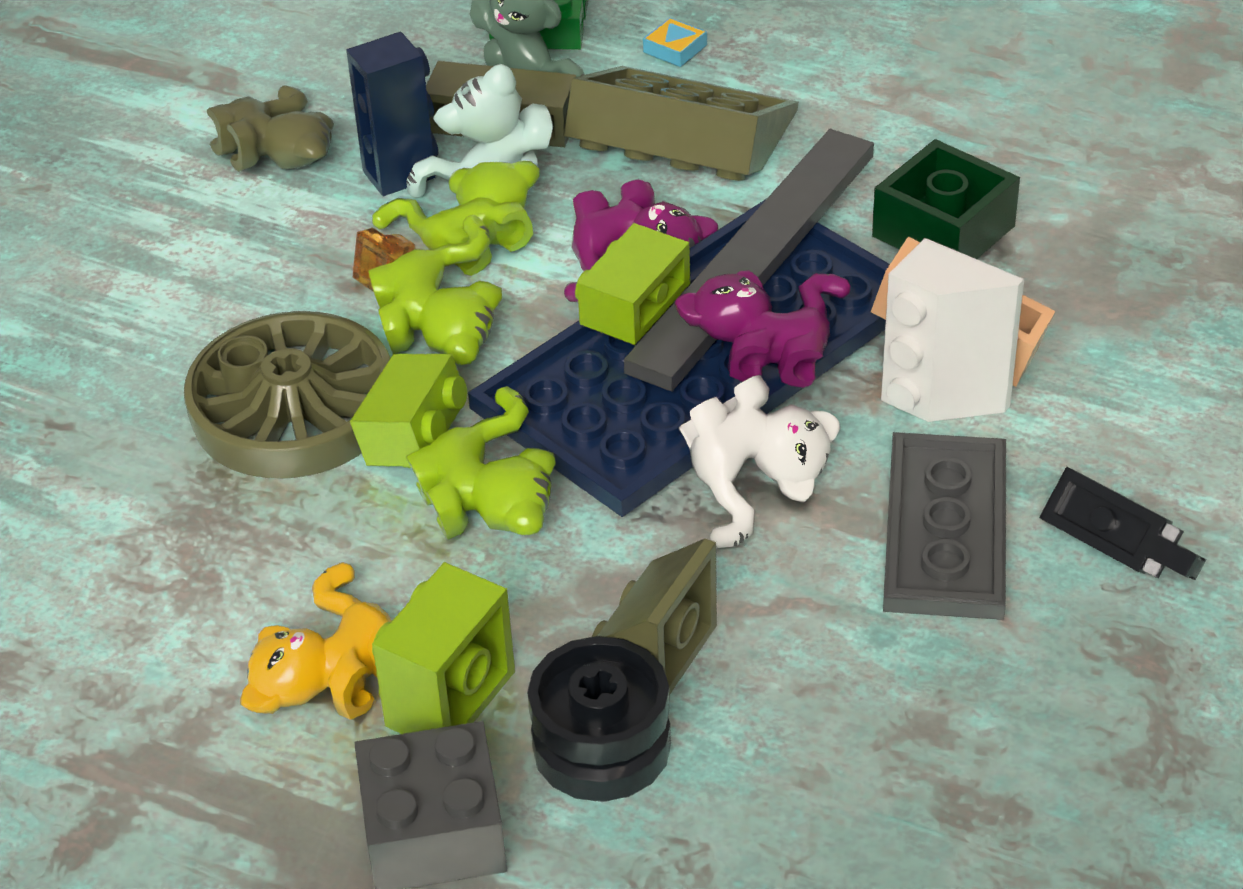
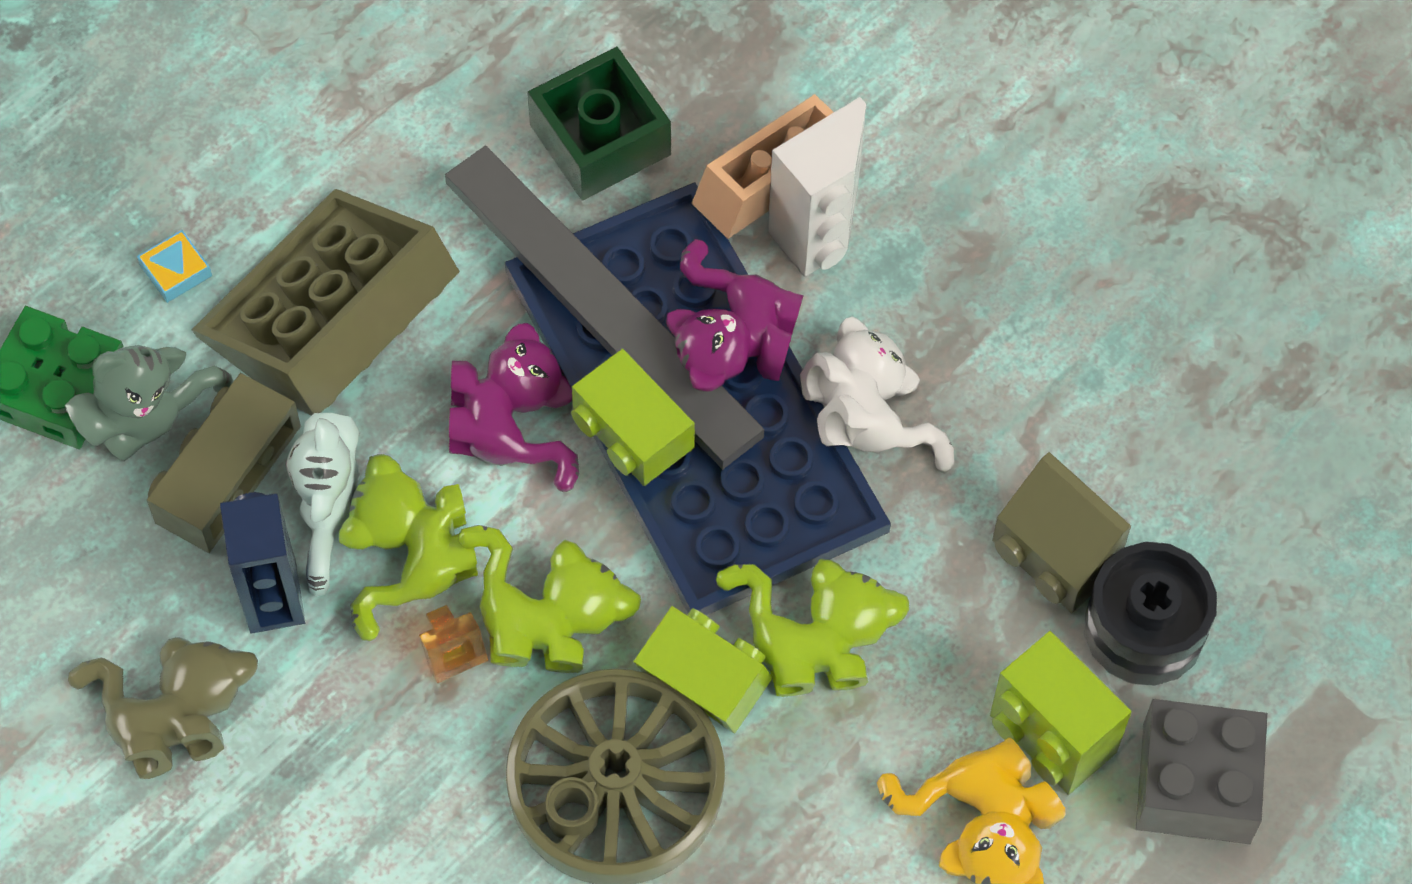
camera: 75 degrees left, 20 degrees up
dark grey tile [883,432,1006,620] -> none
black hinge [1039,466,1207,580] -> none

